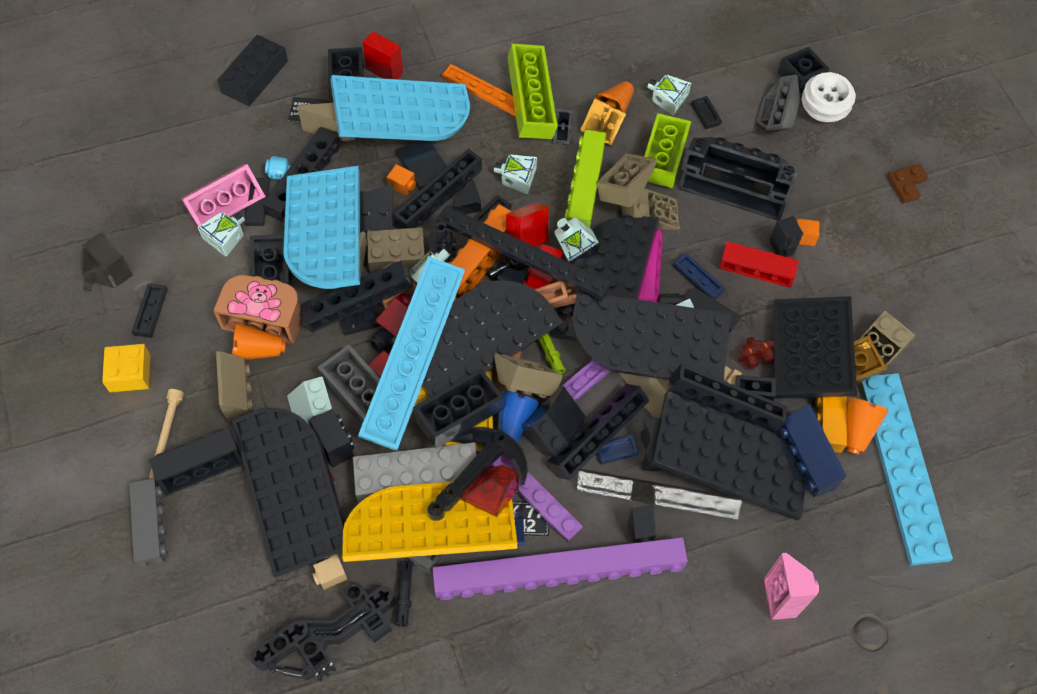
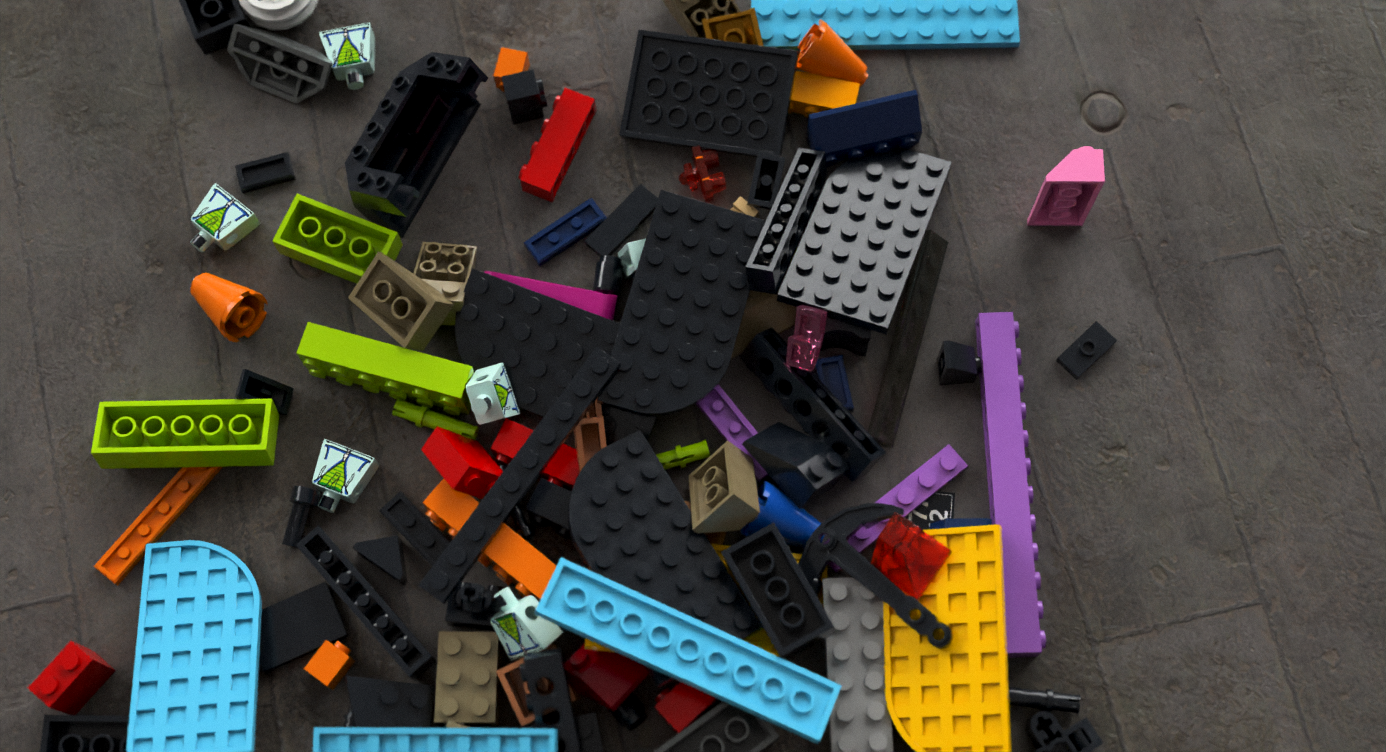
camera: 80 degrees left, 10 degrees up
pearl gold slope [580,98,626,145] -> none
none -> black piece [282,486,321,548]
none -> light aqua torso [319,22,375,90]
none -> lime pin [392,398,479,440]
none -> clear pink slope [786,305,827,372]
none -> black plate [1056,321,1117,380]

